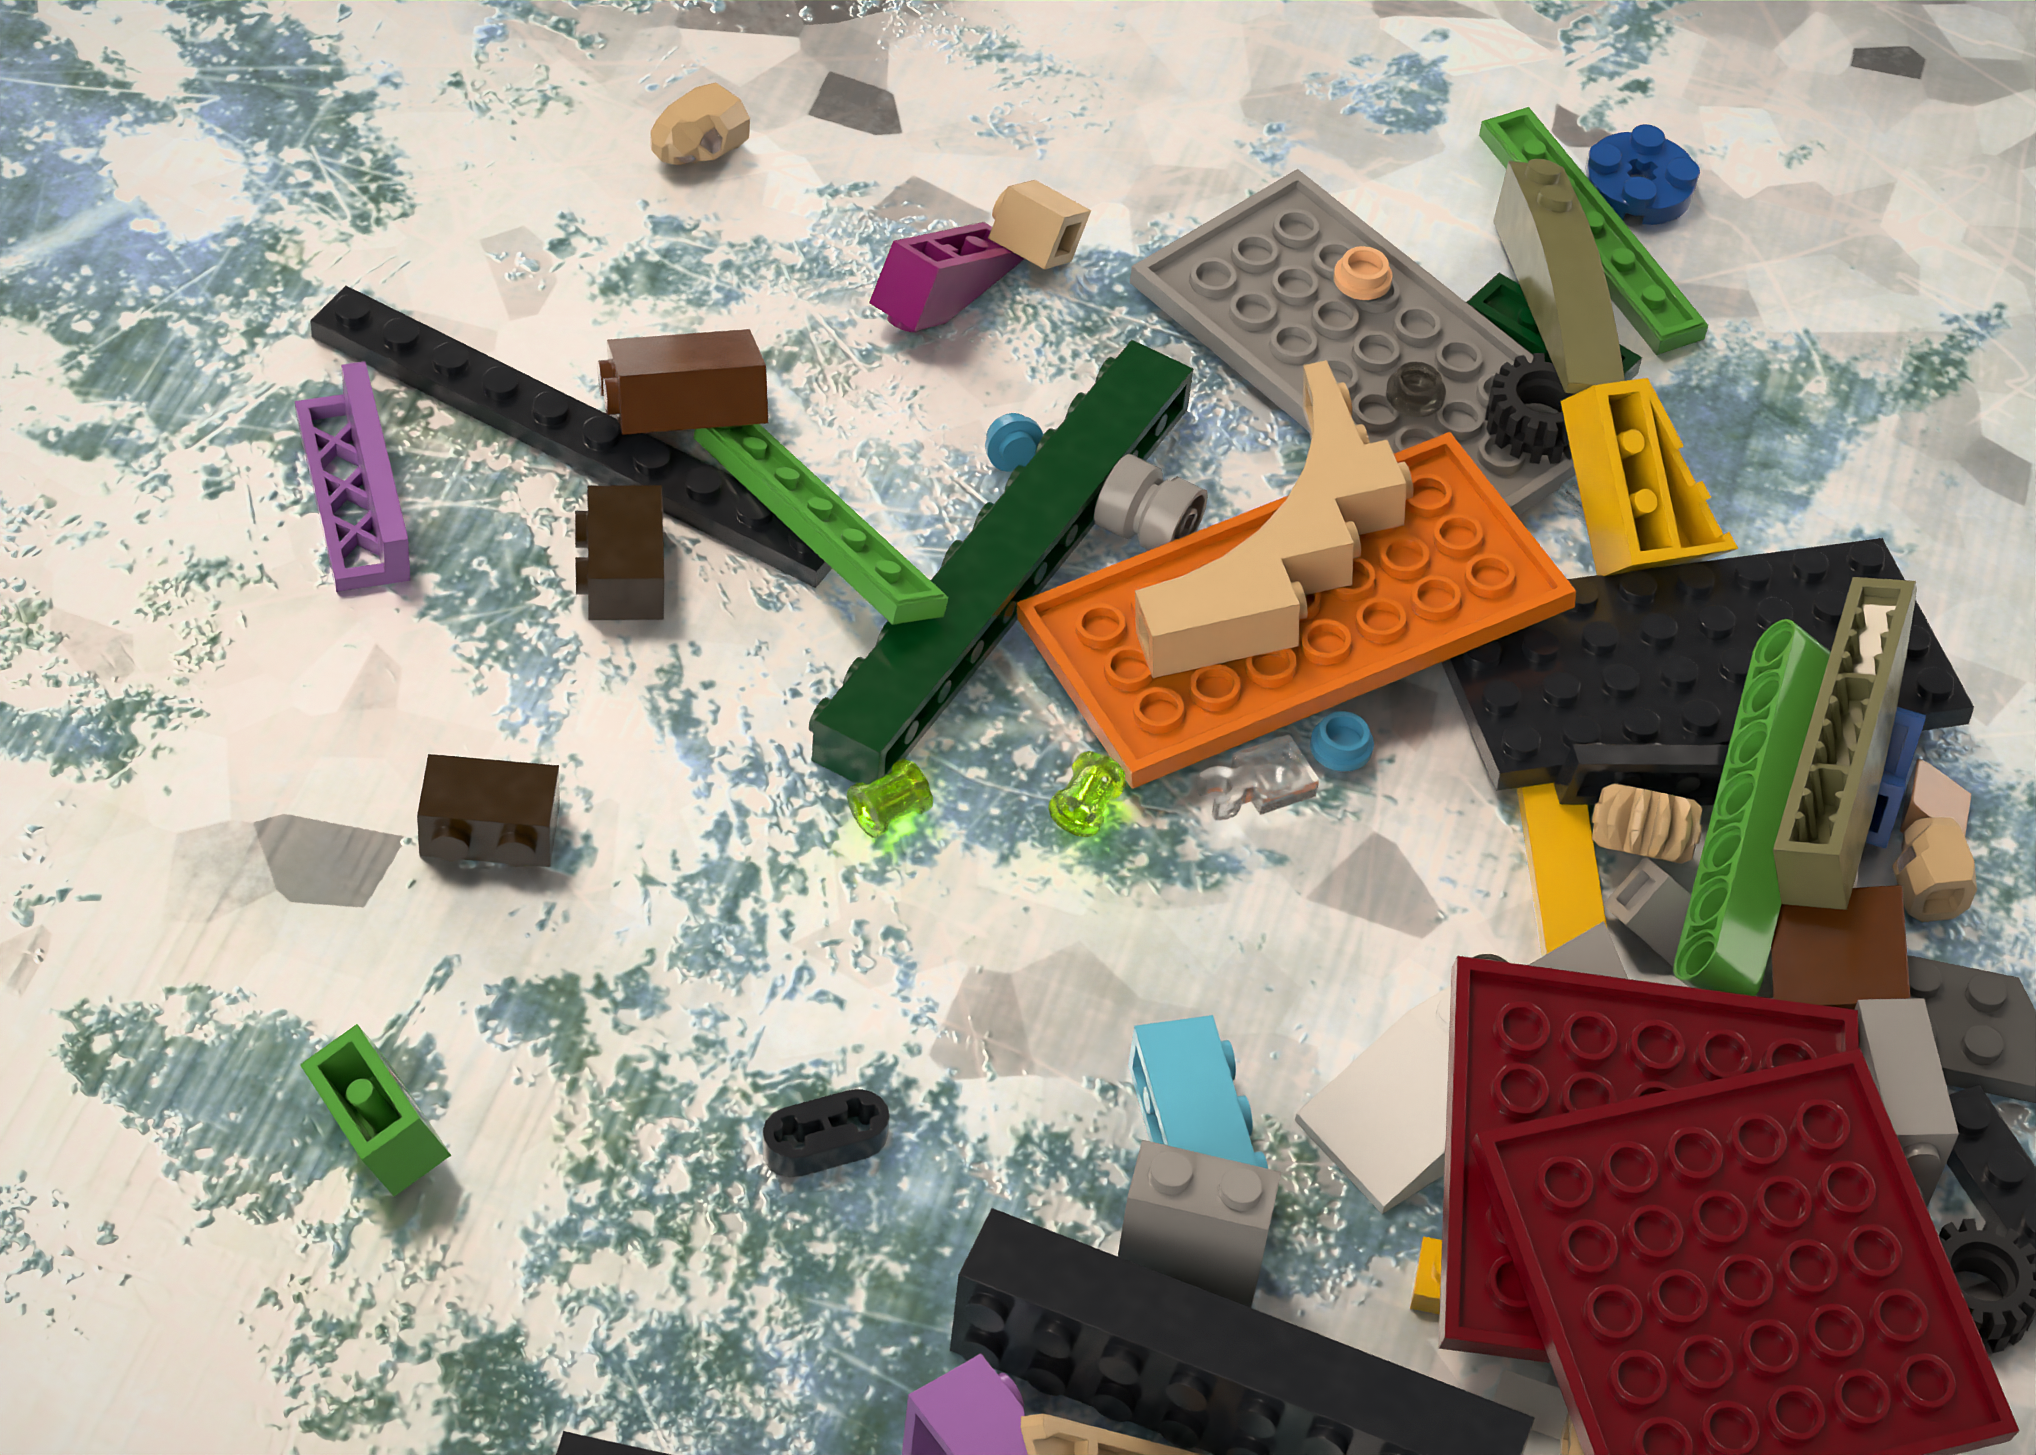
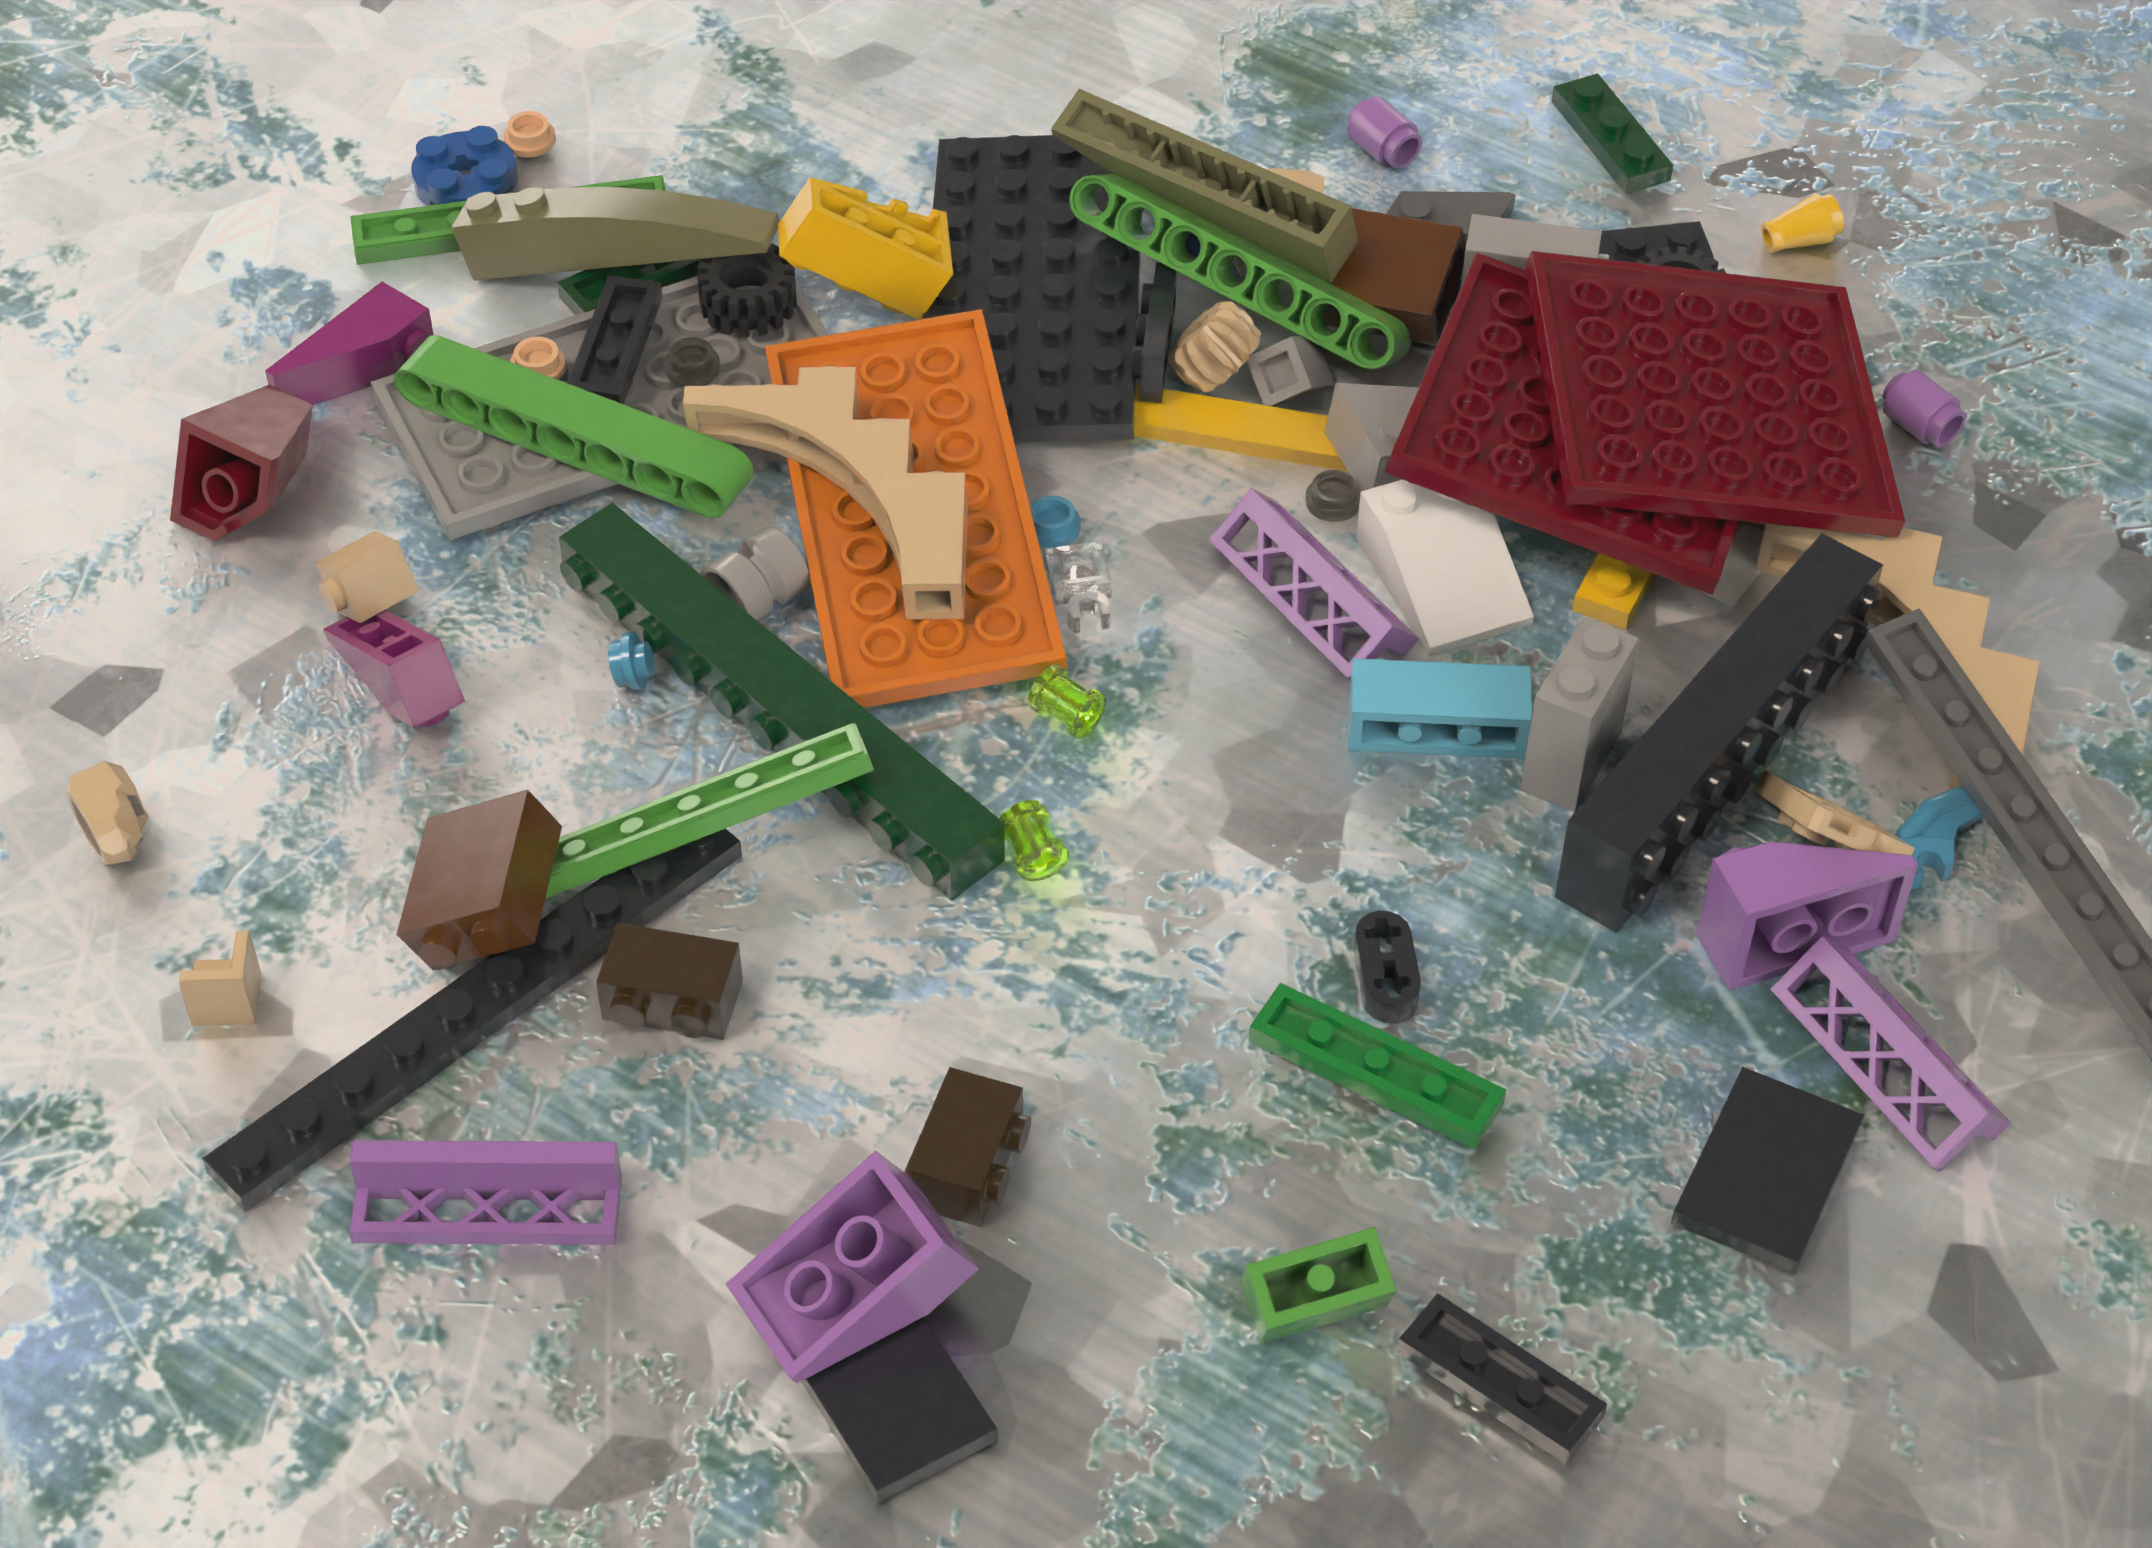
camera: 70 degrees left, 0 degrees up
none -> dark red slope [170,385,313,541]
none -> tan panel [179,930,261,1026]
none -> magenta slope [265,281,434,405]
none -> bright green beam [394,335,754,519]
none -> light nougat plate [504,111,556,158]
none -> black plate [567,275,663,404]
none -> medium lavender slope [726,1150,979,1383]
none -> black tile [801,1317,998,1503]
none -> medium lavender fence [1209,488,1420,680]
none -> green plate [1248,983,1507,1150]
none -> black plate [1397,1293,1607,1465]

